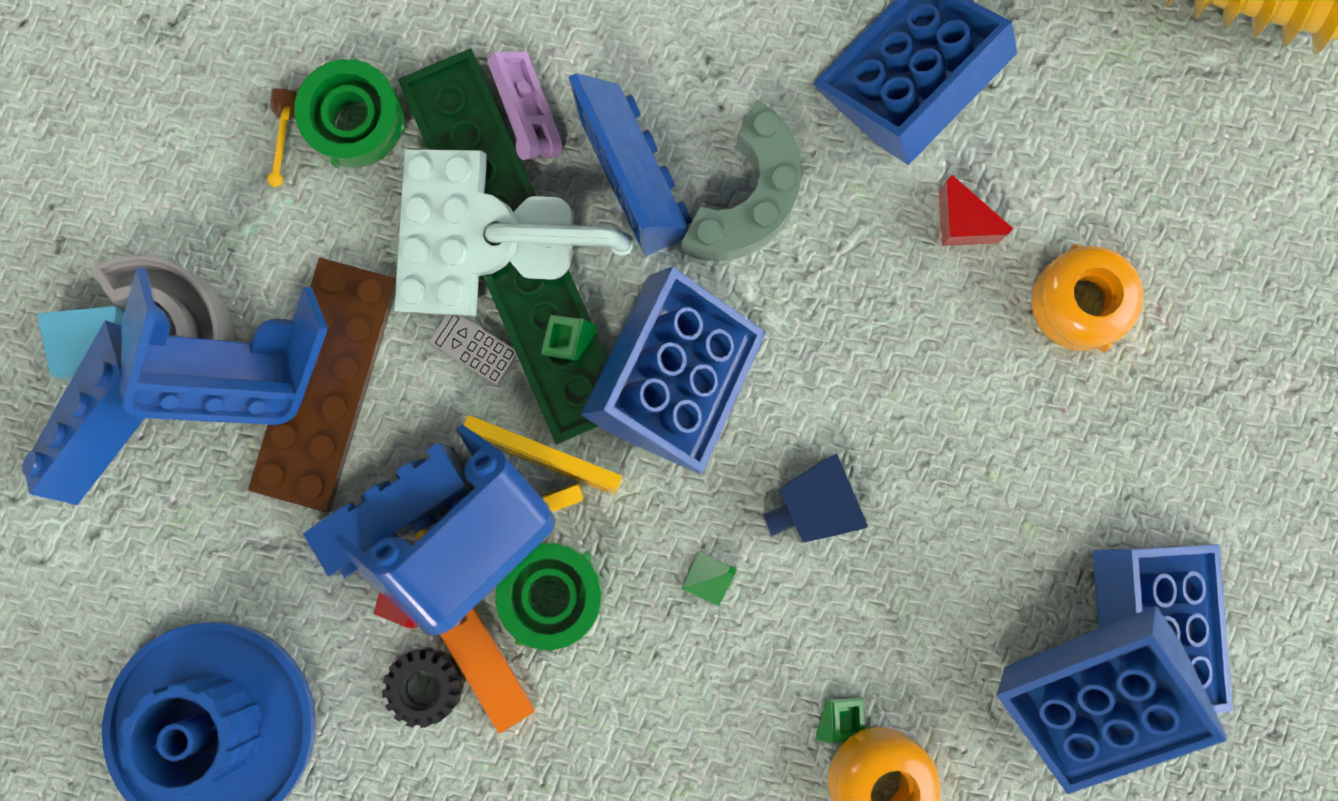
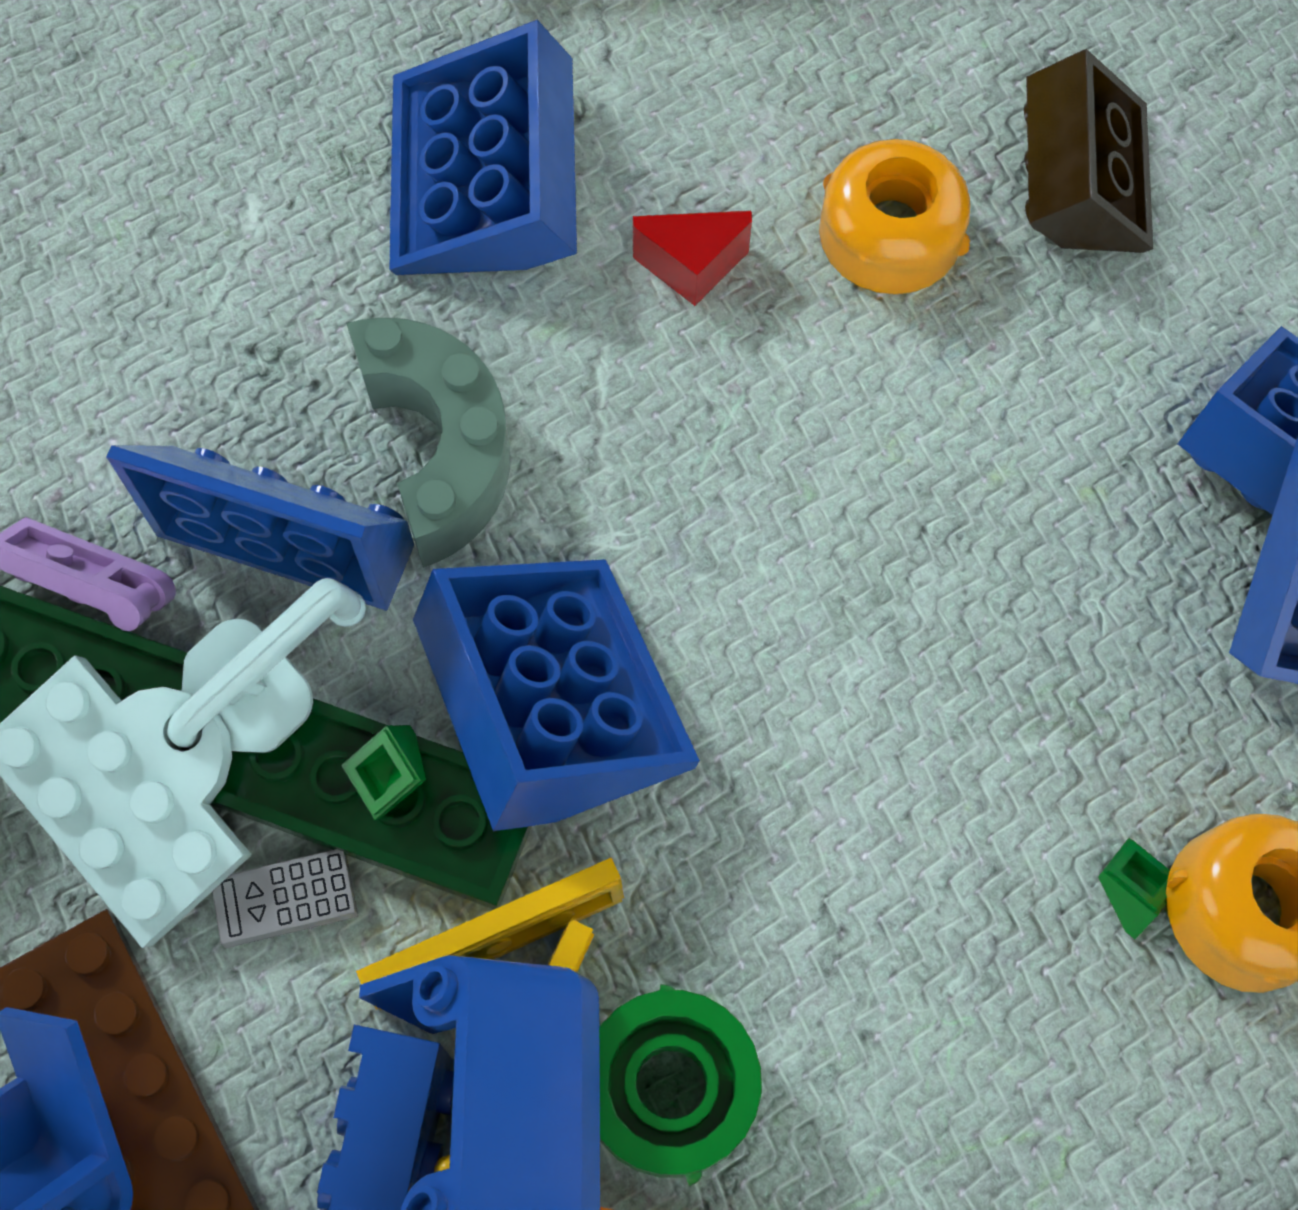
camera: 50 degrees left, 15 degrees down
green slope [682,551,737,606] -> none
dark blue torso [762,454,868,543] -> none
none -> dark brown slope [1023,49,1153,253]

